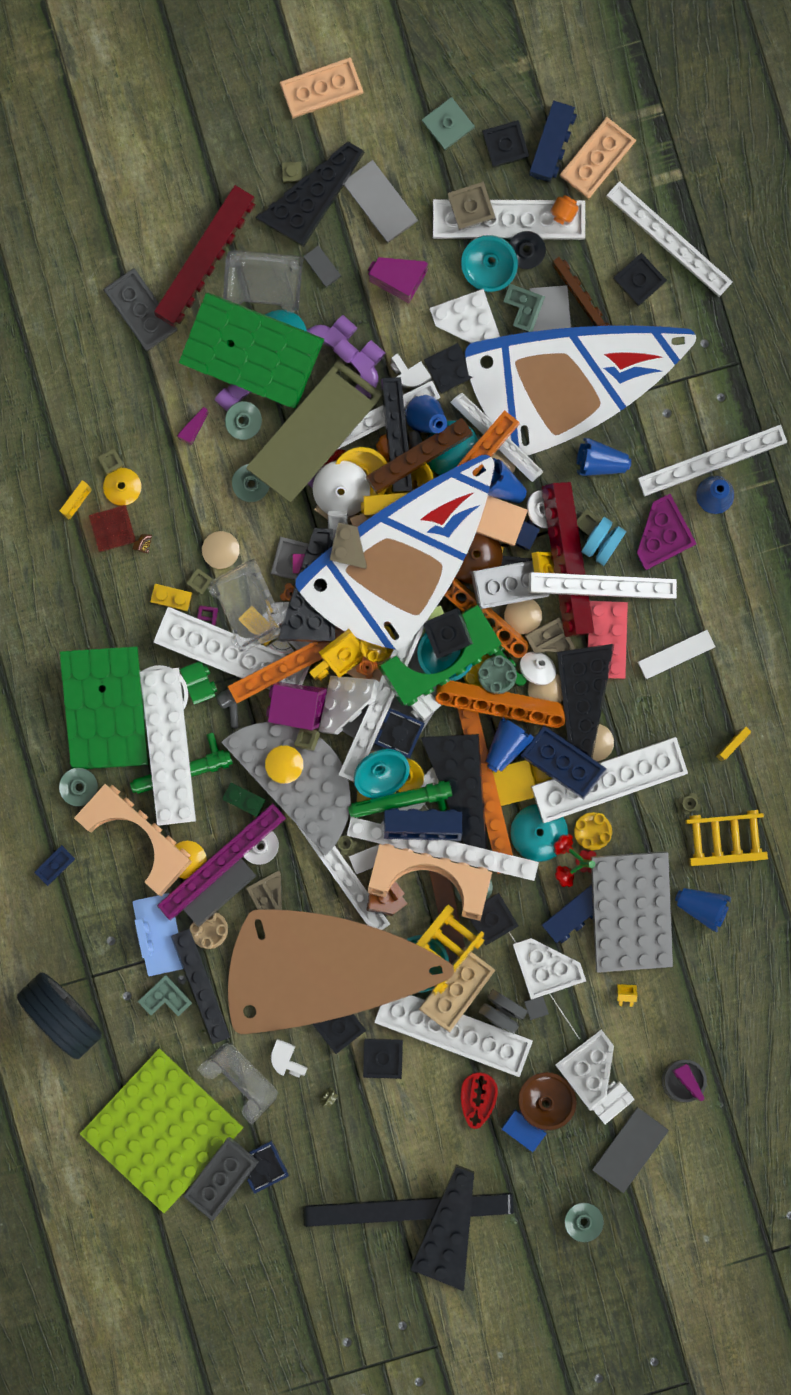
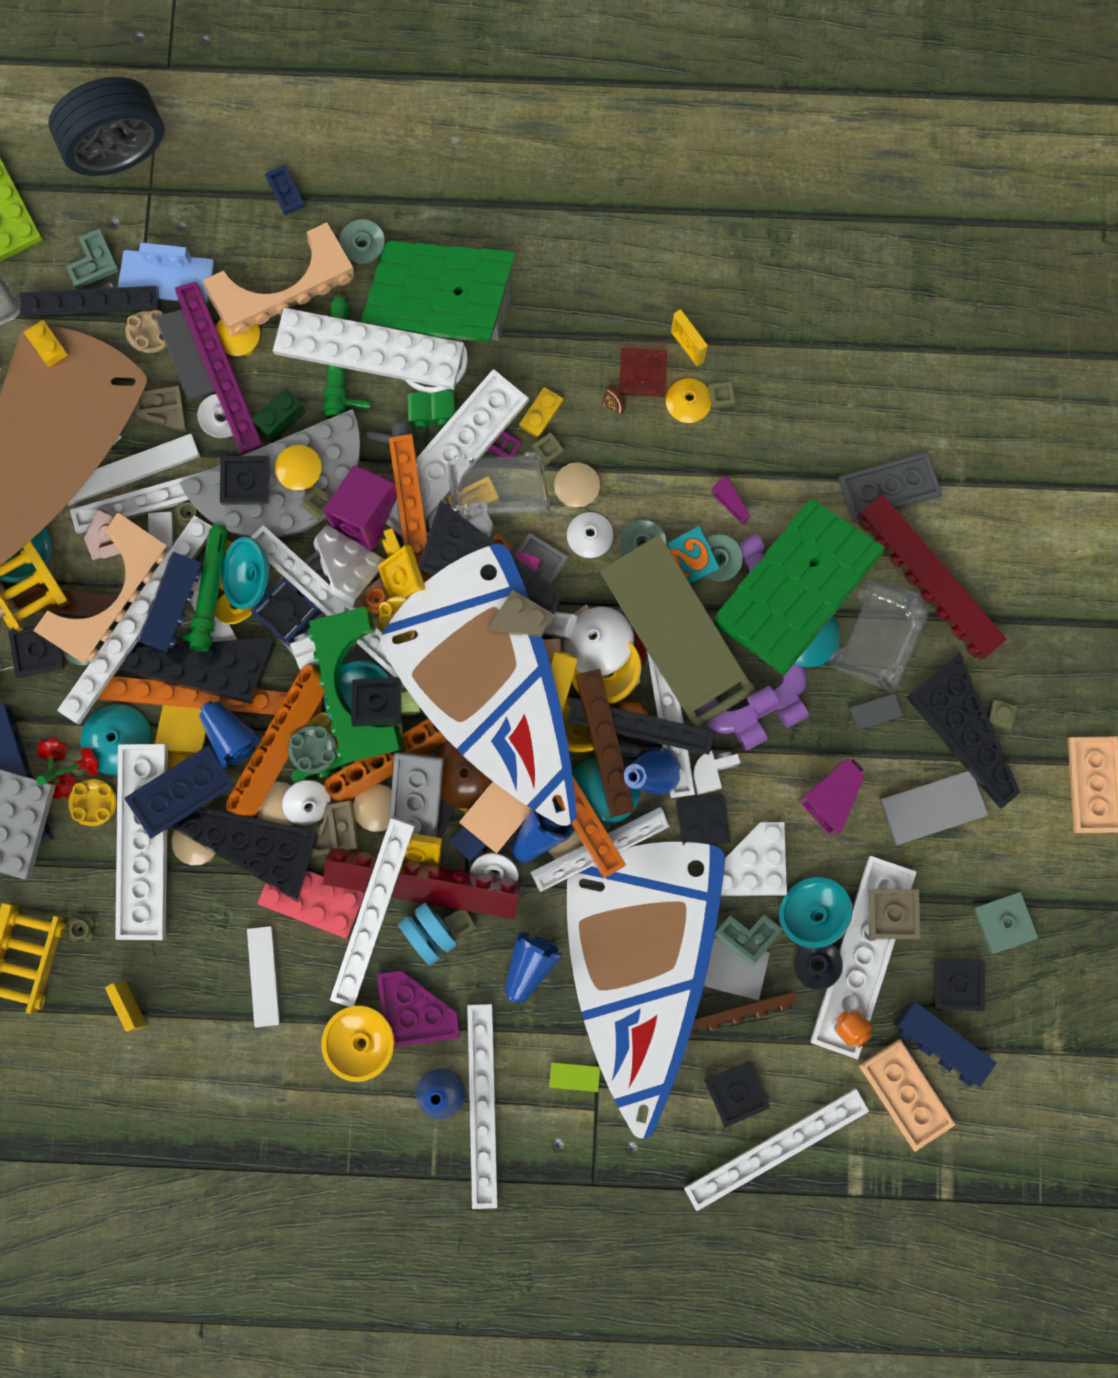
camera: 110 degrees right, 5 degrees down
none -> yellow plate [24,320,68,368]
none -> white tile [67,434,200,506]
none -> black plate [220,456,270,505]
none -> yellow dish [321,1006,395,1082]
none -> lime tile [549,1062,600,1092]
none -> white dish [567,512,613,558]
none -> tile [666,526,721,585]

